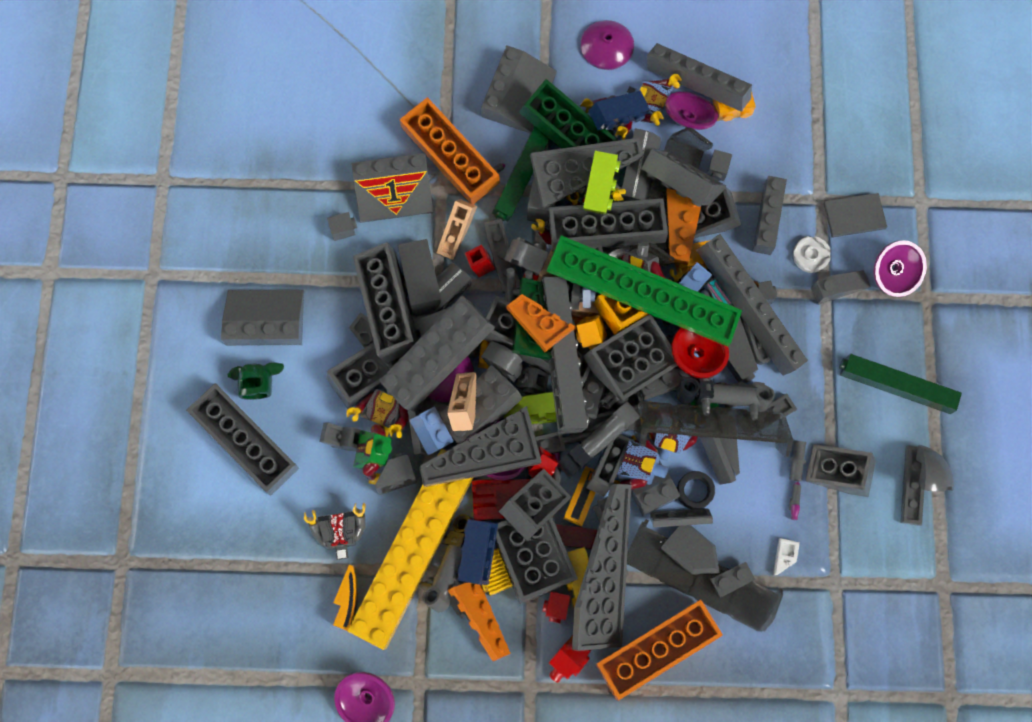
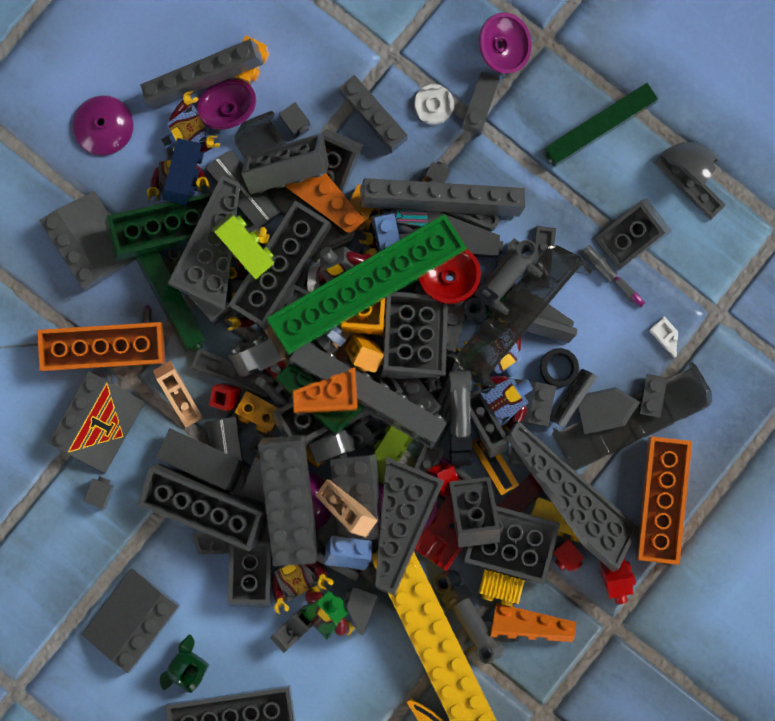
camera: 50 degrees left, 10 degrees up
torso [304,503,366,560] -> none
dark blue brick [458,519,498,585] -> none
dark grey tile [823,193,887,238] -> none
none -> light orange brick [234,391,279,434]

